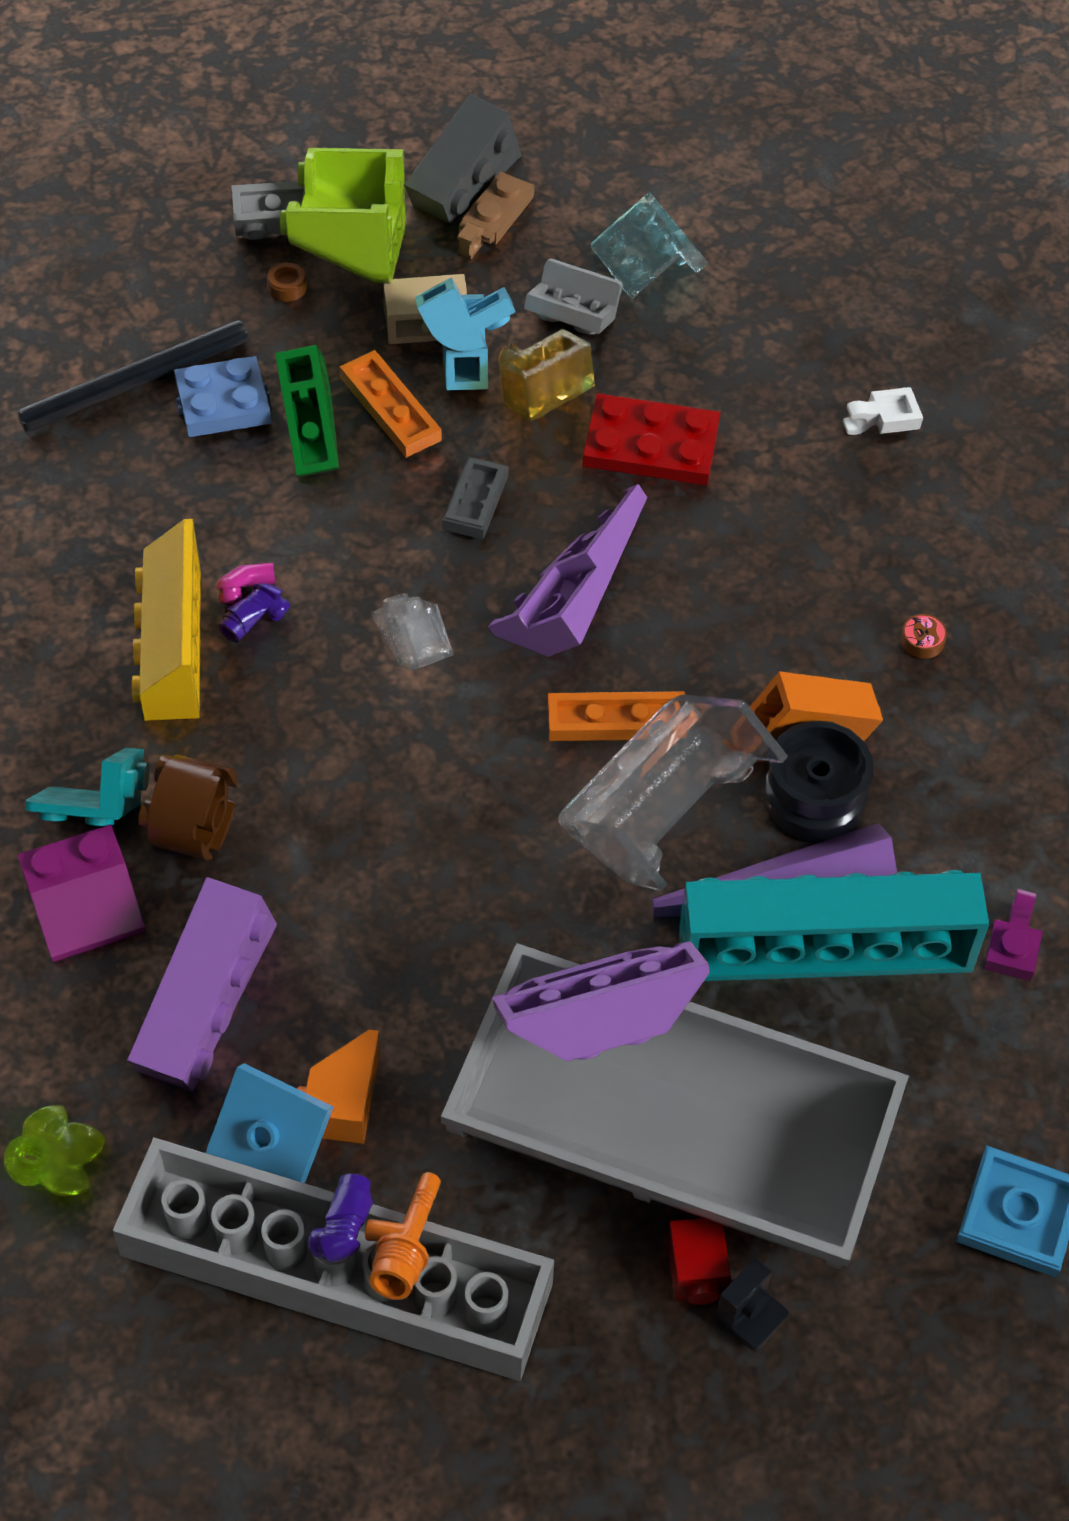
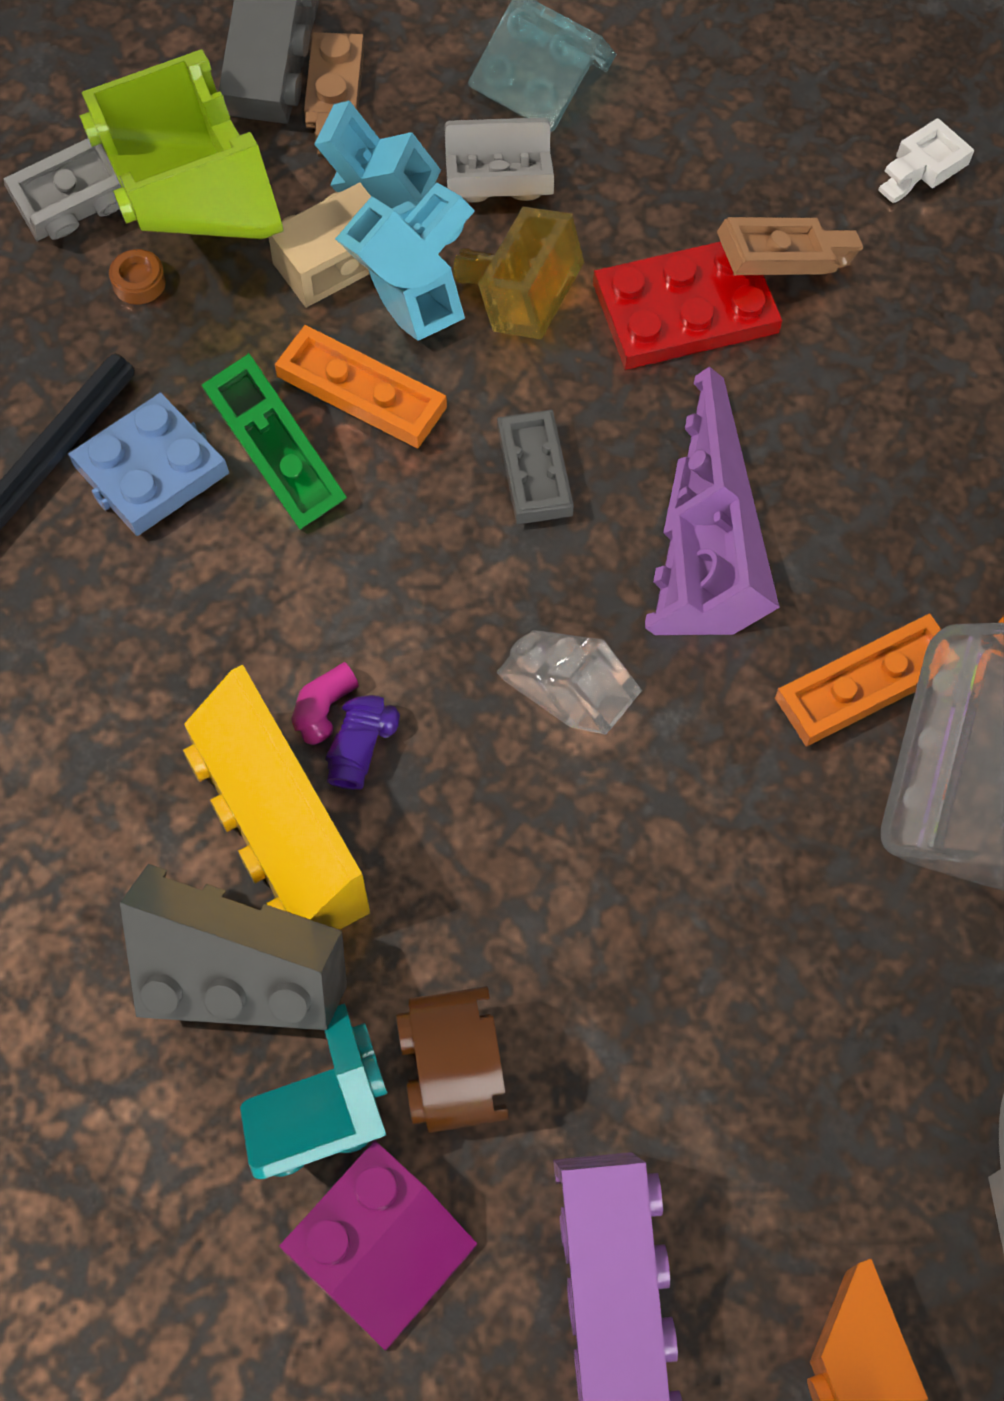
camera: 25 degrees left, 10 degrees up
none -> dark grey wedge [120,864,347,1030]
none -> medium azure brick [314,101,441,208]
none -> medium nougat hinge [717,217,863,275]

